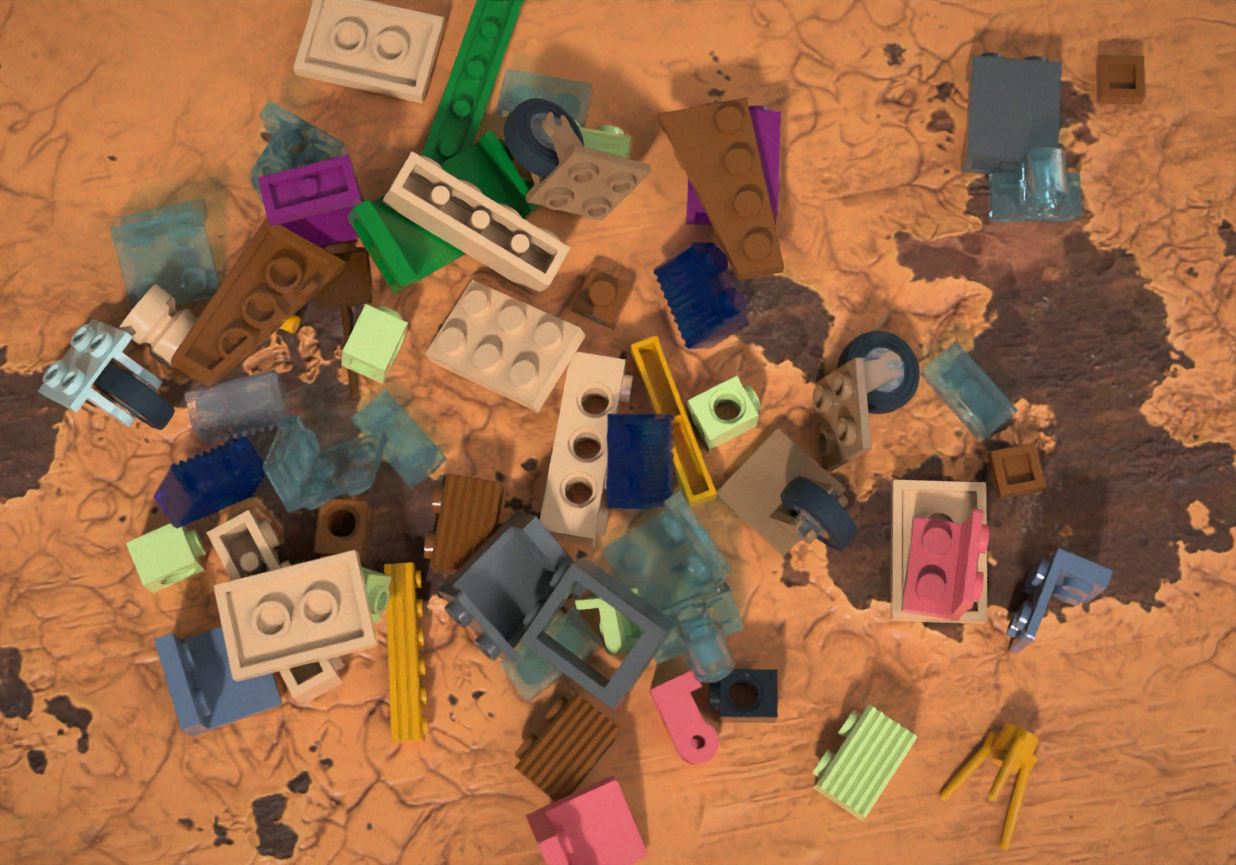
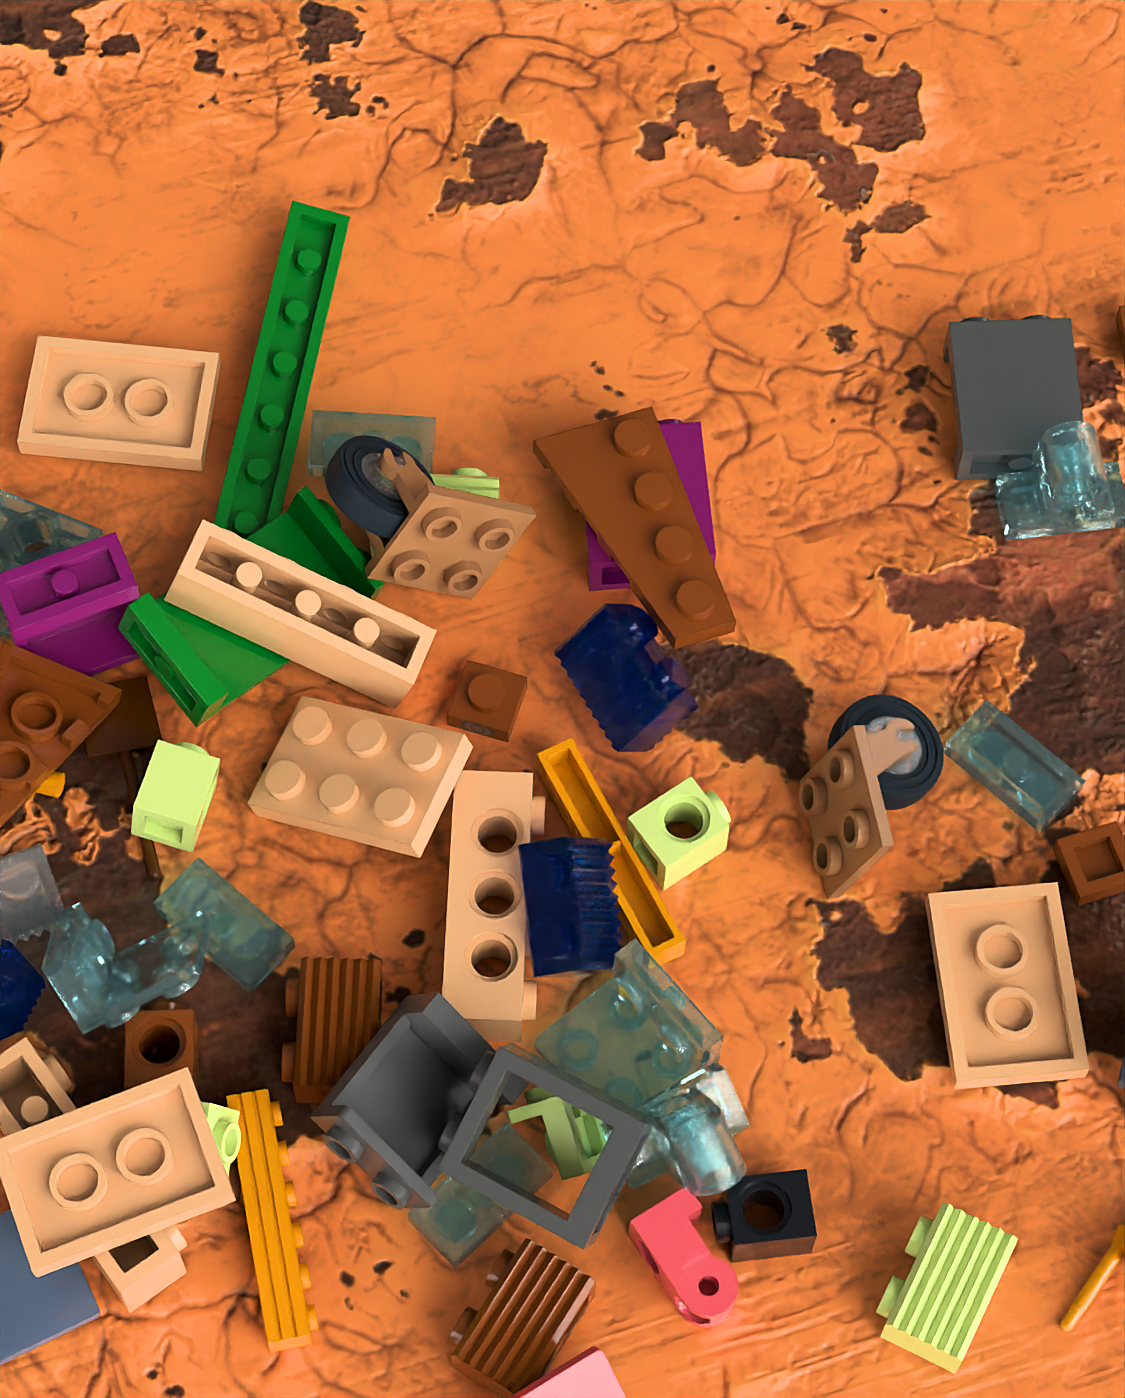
camera: 10 degrees left, 10 degrees down
medium nougat plate [717,428,858,557] -> none
coral bracket [901,509,990,621] -> none

